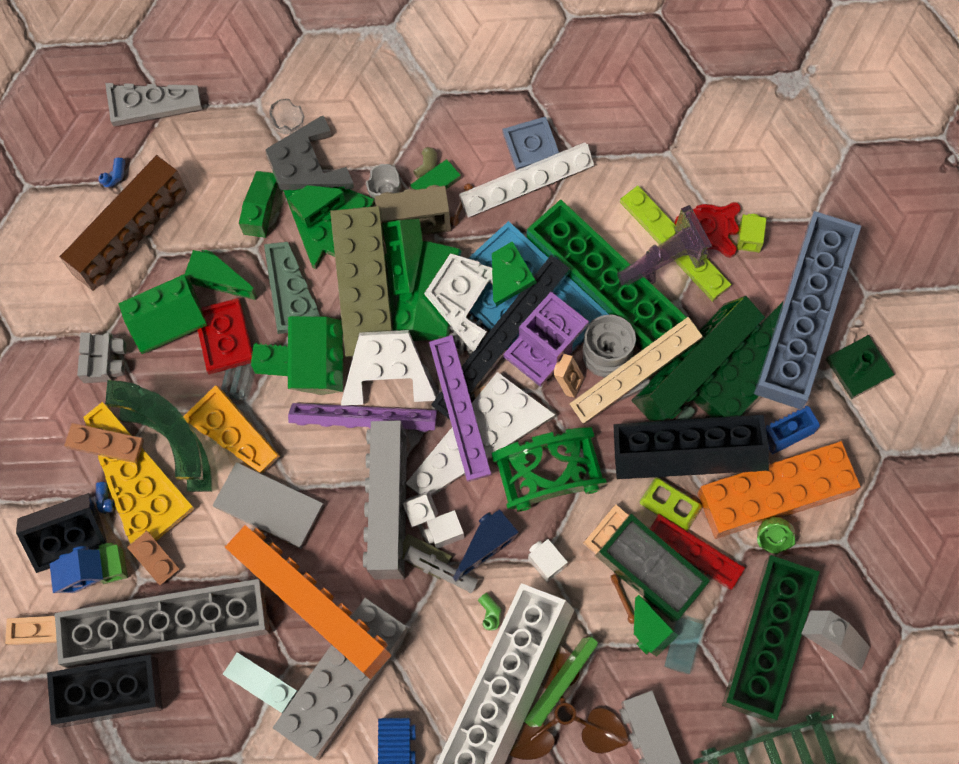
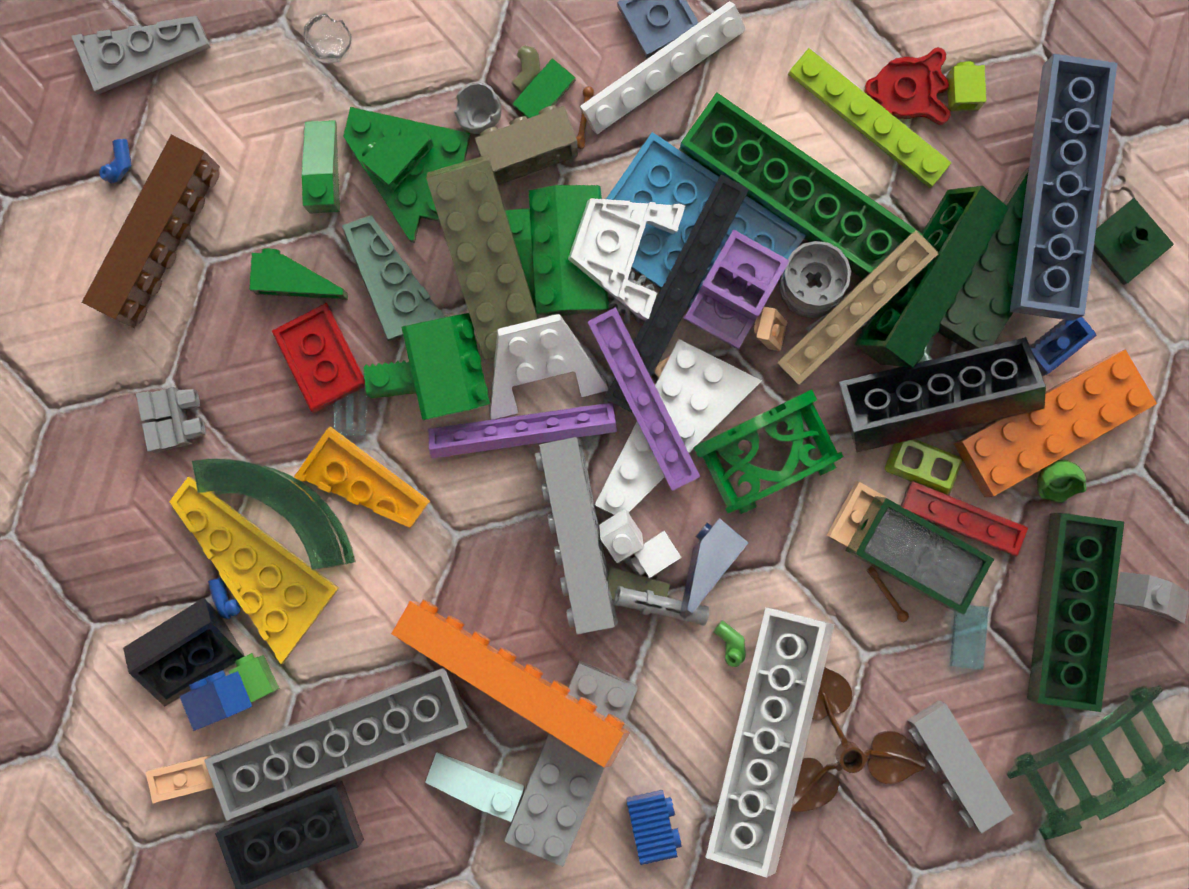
camera: 15 degrees left, 15 degrees up
nougat plate [64,423,144,464] -> none
green slope [118,274,207,354] -> none
nougat plate [127,530,179,585] -> none
light grey tile [213,462,324,549] -> none
dark grey wing [265,115,354,190] -> none
green slope [383,219,423,295] -> none
green wing [492,241,537,306] -> none
bright green tile [524,637,598,727] -> none
white brick [528,539,568,583] -> none
piece [617,205,712,286] -> none
green slope [634,595,678,657] -> none

